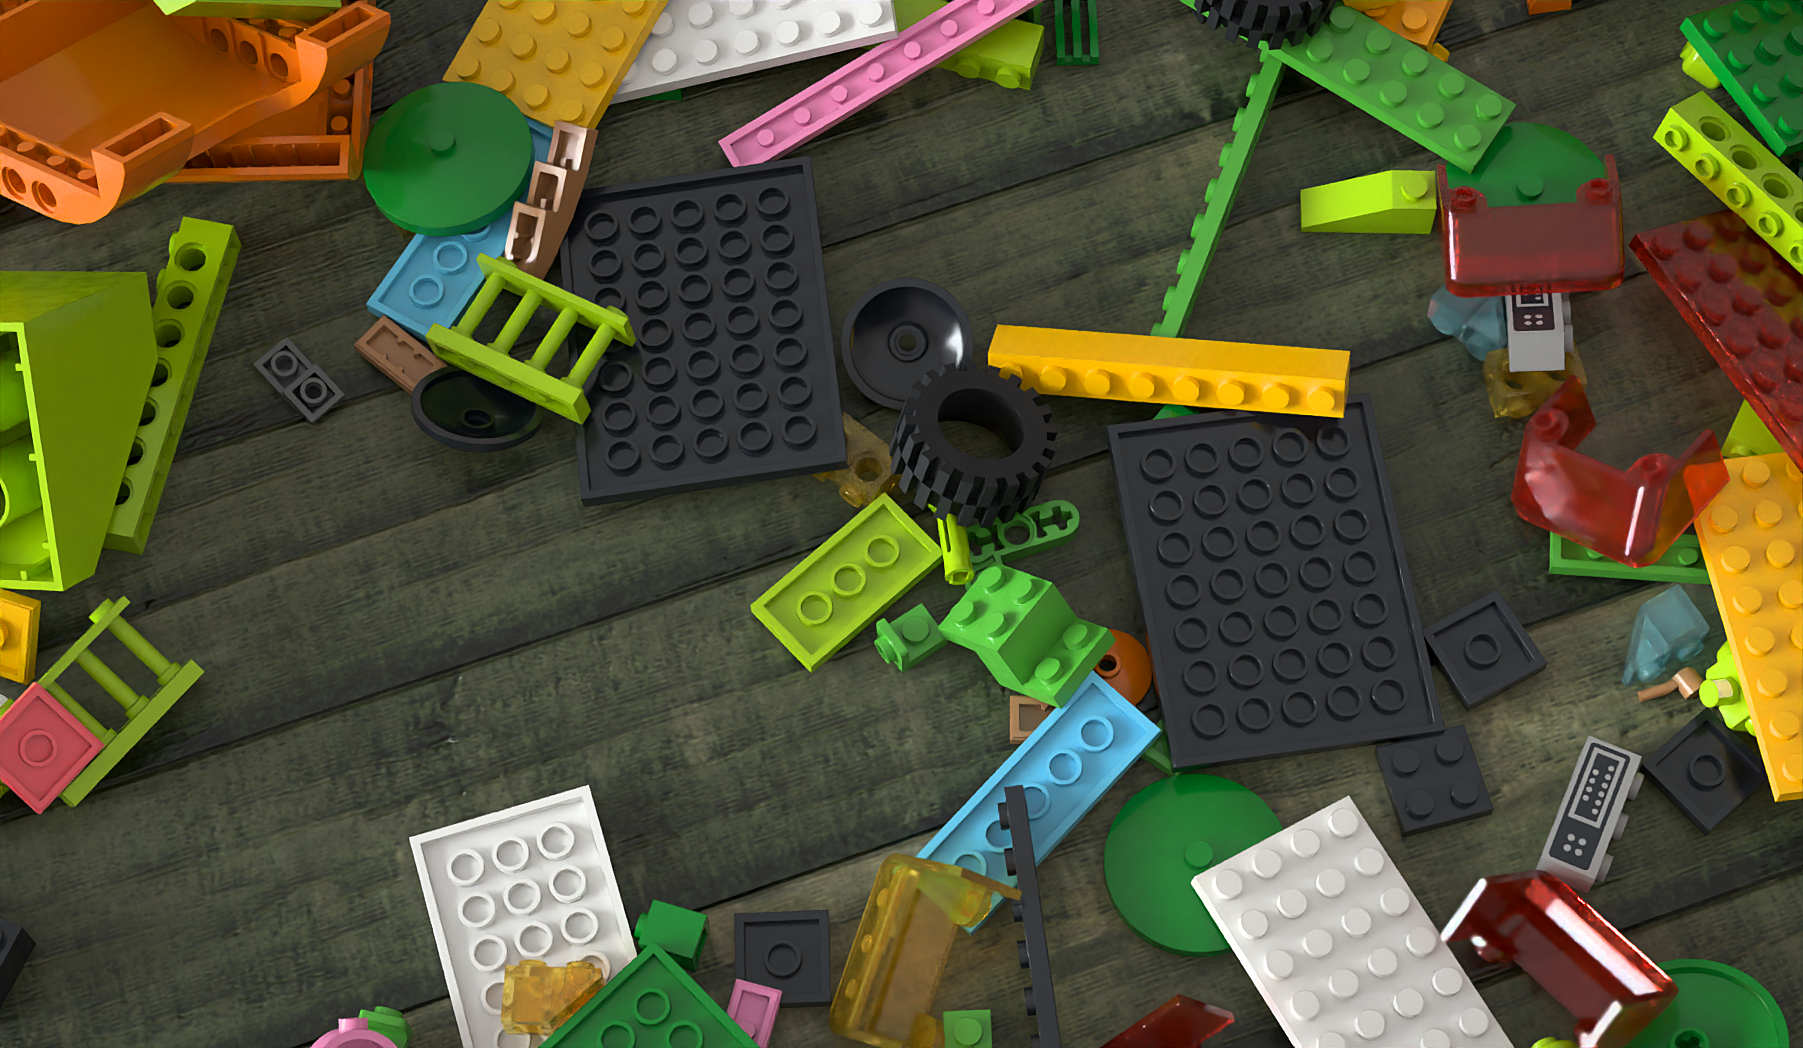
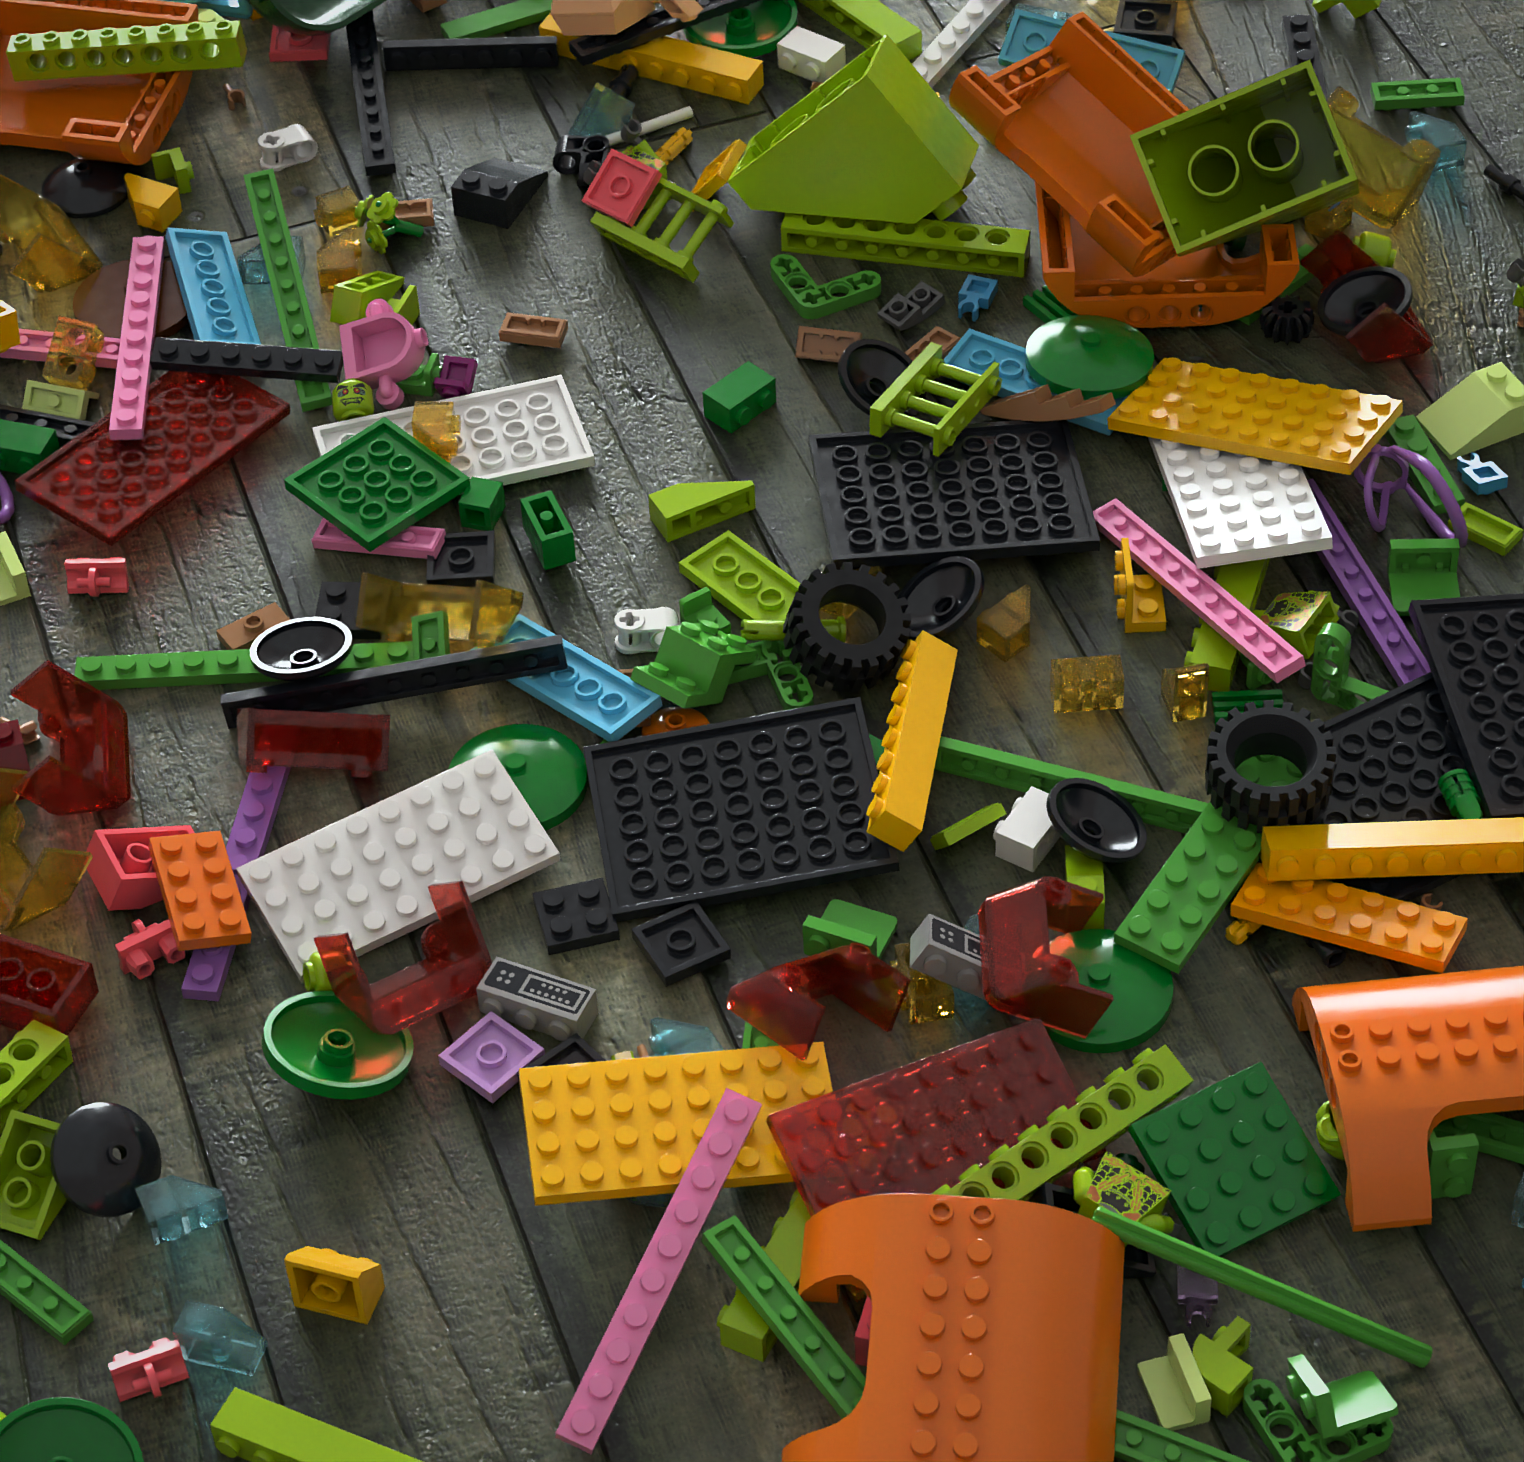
camera: 90 degrees right, 20 degrees down
none -> bright green plate [411,610,450,660]
none -> magenta bracket [434,355,478,399]
none -> lavender plate [438,1011,545,1103]
none -> medium nougat plate [499,312,568,348]
none -> green brick [520,490,576,570]
none -> white piece [614,607,678,655]
none -> lime slope [648,481,756,542]
none -> green brick [703,361,776,434]
none -> bright green beam [770,254,881,320]
none -> medium nougat plate [795,326,863,363]
none -> bright green bracket [803,899,898,975]
none -> lime tile [930,802,1007,850]
none -> dark azure plate [958,274,998,321]
none -> clear yellow slope [977,584,1031,662]
none -> white brick [993,786,1060,872]
none -> green tile [1023,285,1078,324]
none -> black dish [1046,778,1147,863]
none -> clear yellow brick [1050,655,1124,713]
none -> yellow bracket [1114,538,1166,633]
none -> clear yellow slope [1161,663,1209,722]

